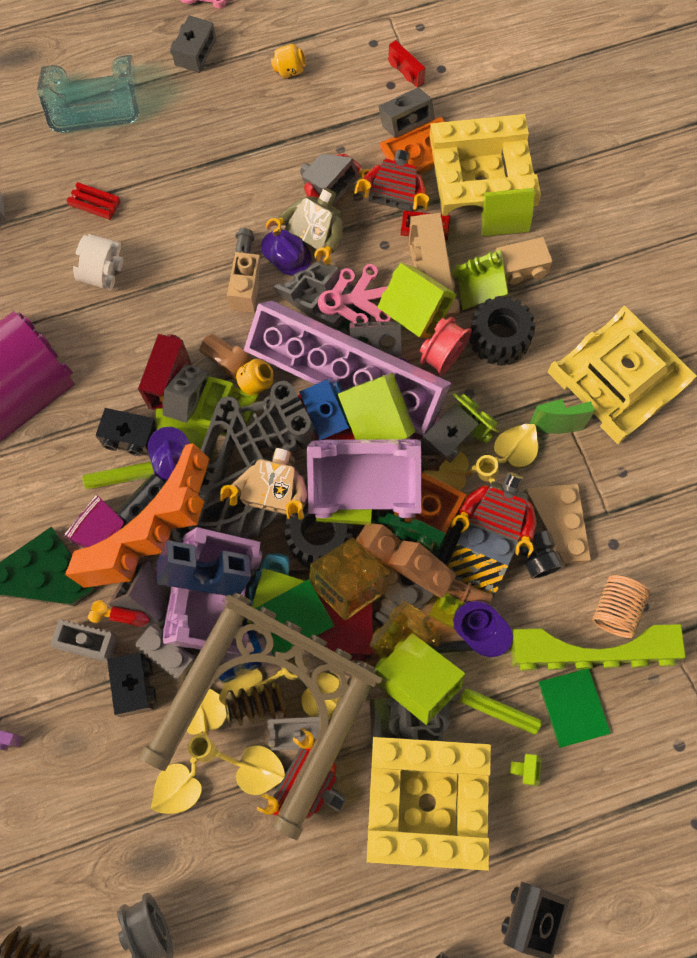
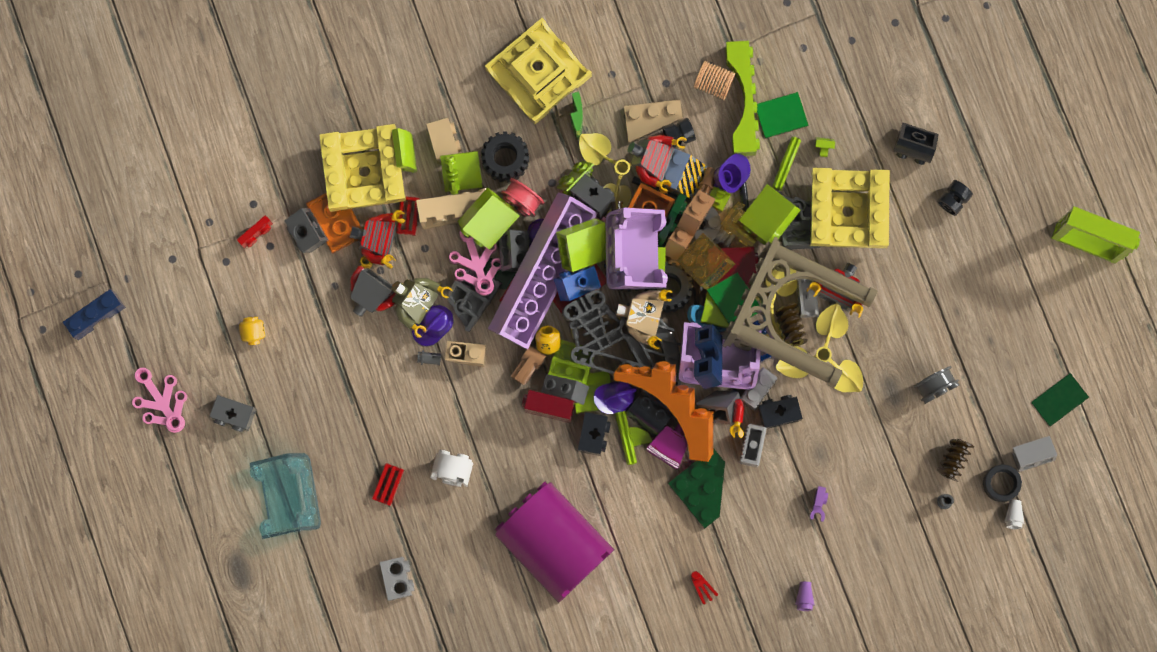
camera: 90 degrees left, 10 degrees up
none -> lime tile [629,427,652,447]

